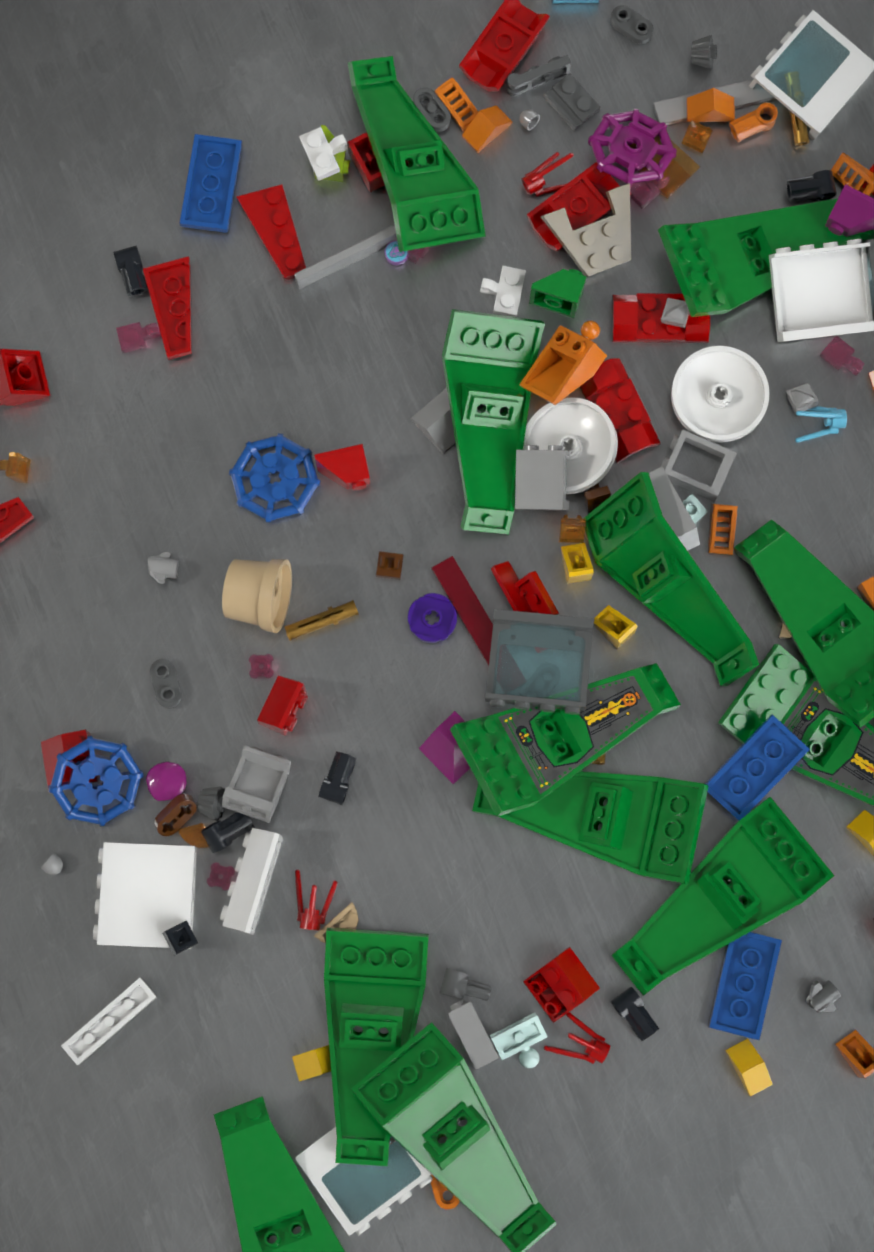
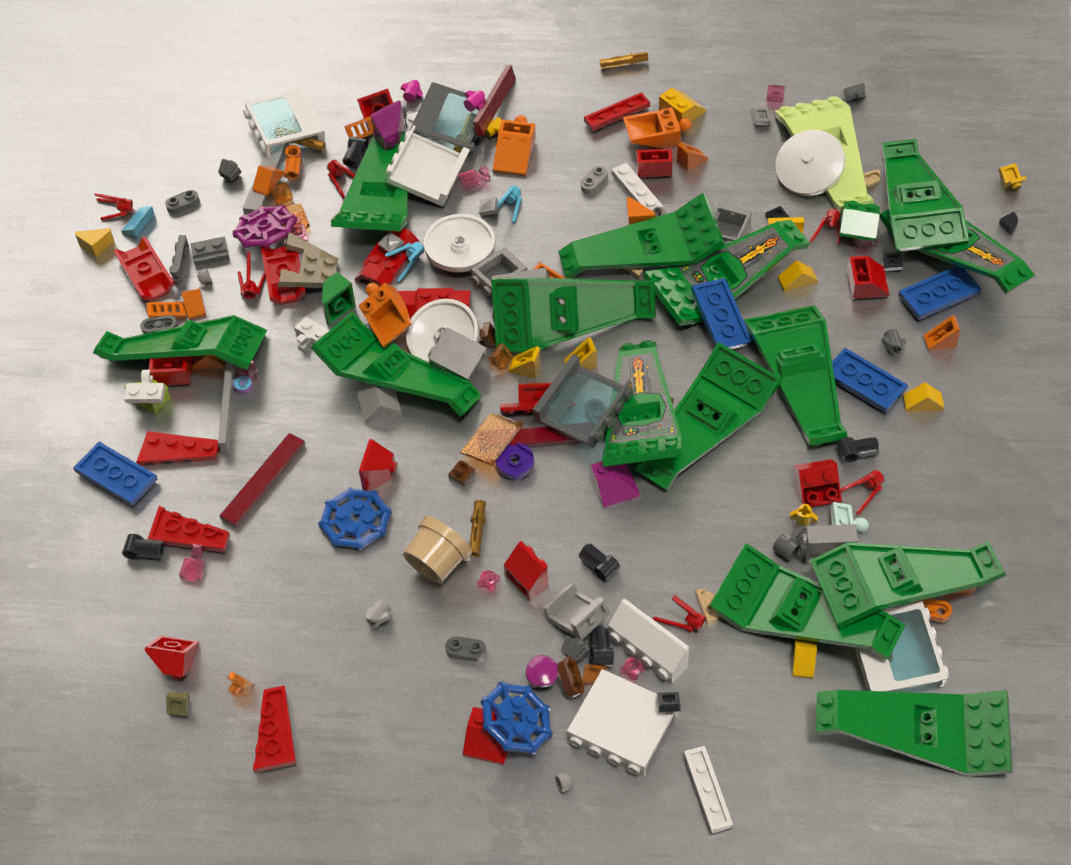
camera: 60 degrees left, 25 degrees down
none -> dark red tile [219,433,305,527]
none -> red plant [327,160,355,198]
none -> medium azure plant [385,242,424,283]
none -> clear orange piece [460,413,523,466]
none -> yellow piece [789,504,818,527]

